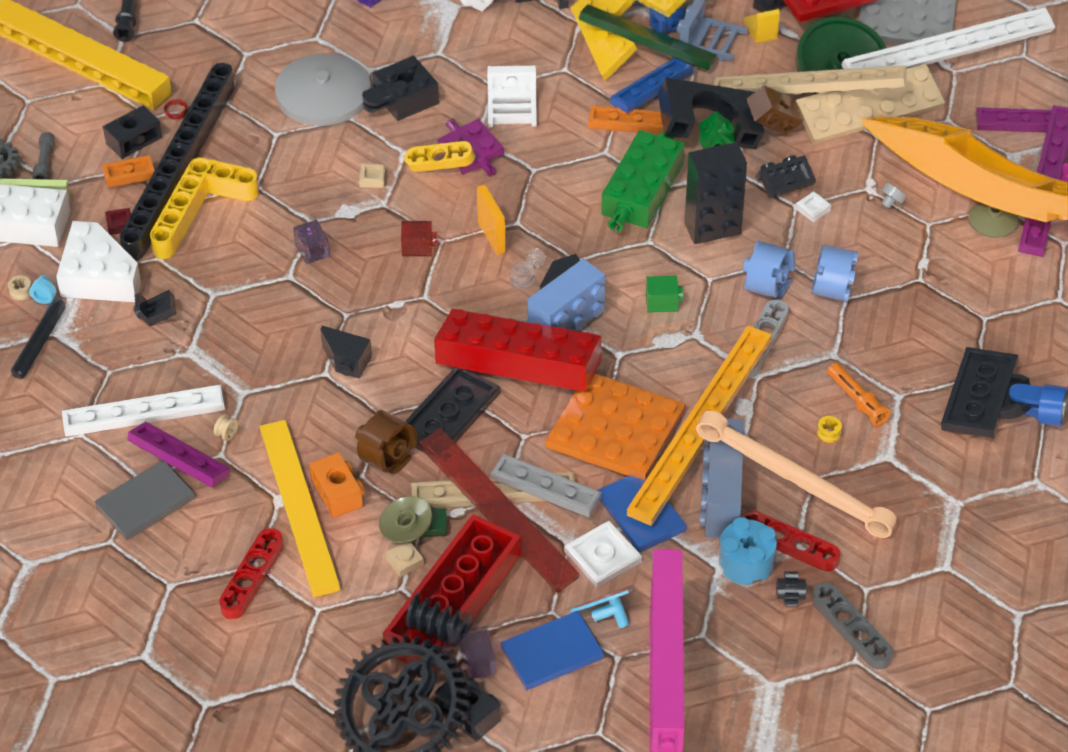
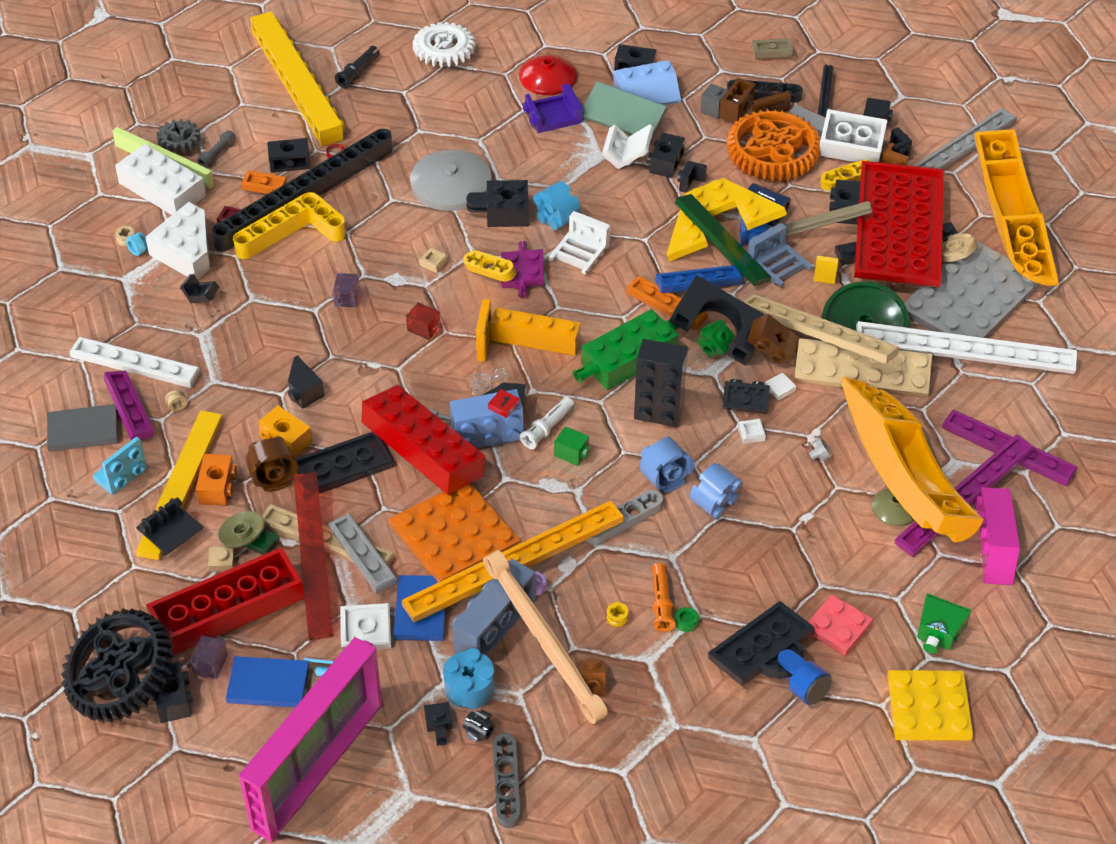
camera: 30 degrees right, 0 degrees up
black axle [11,298,66,379] -> none
red beam [219,528,283,619] -> none
black piece [406,593,472,647] -> none
red beam [741,510,840,571] -> none
none -> medium azure bracket [93,437,147,495]
none -> black hinge [136,497,204,555]
none -> light orange brick [259,405,313,457]
none -> black plate [424,702,453,746]
none -> red tile [488,389,520,418]
none -> light orange brick [490,307,581,356]
none -> white pin [520,397,575,449]
none -> dark azure brick [533,181,581,230]
none -> dark orange bracket [579,658,606,696]
none -> green tile [675,607,699,632]
none -> white tile [765,373,796,401]
none -> coral plate [808,594,873,656]

